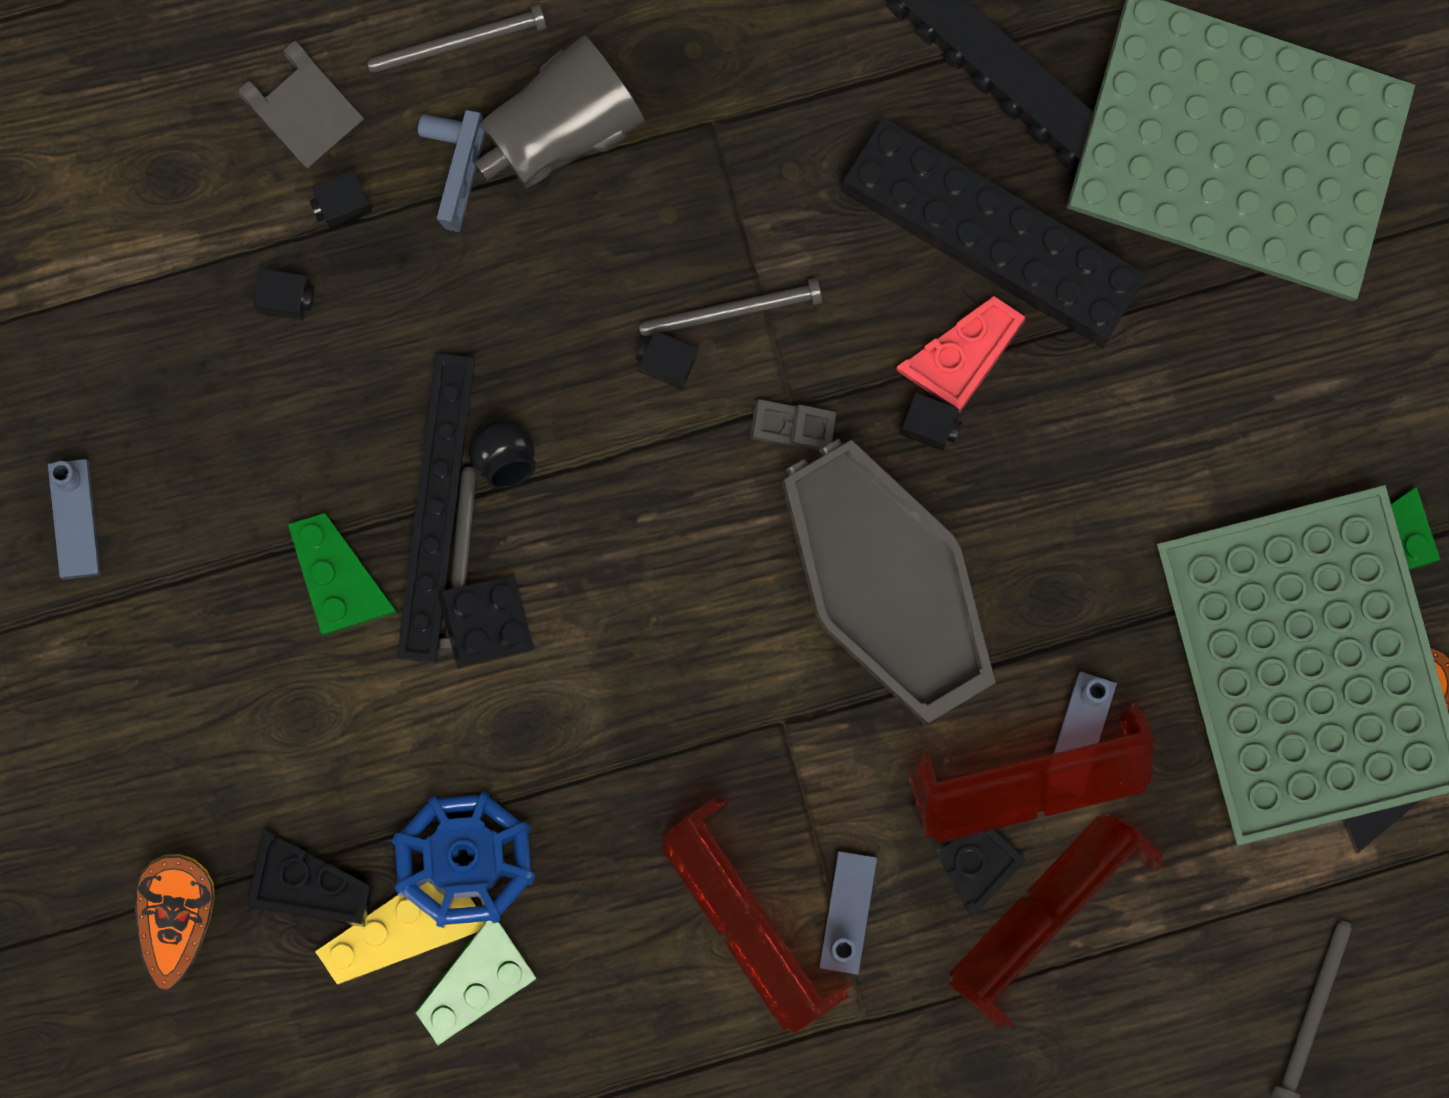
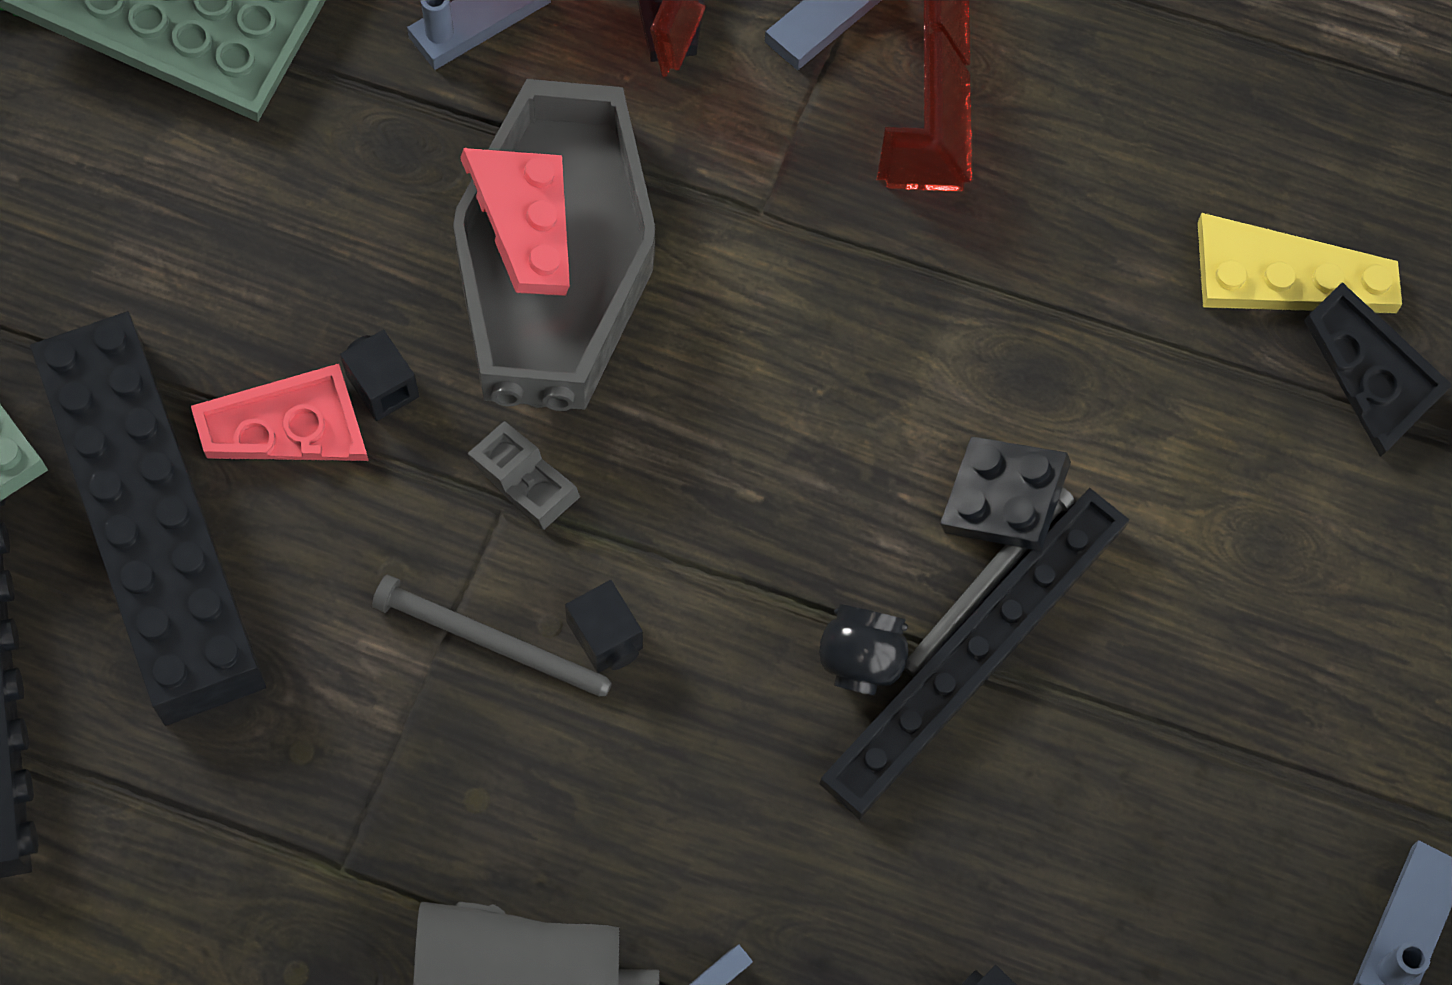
camera: 145 degrees left, 15 degrees down
green wing [288,513,397,636] -> none
blue plate [392,791,535,928] -> none
wing [415,921,537,1045] -> none
none -> coral wing [460,148,570,296]

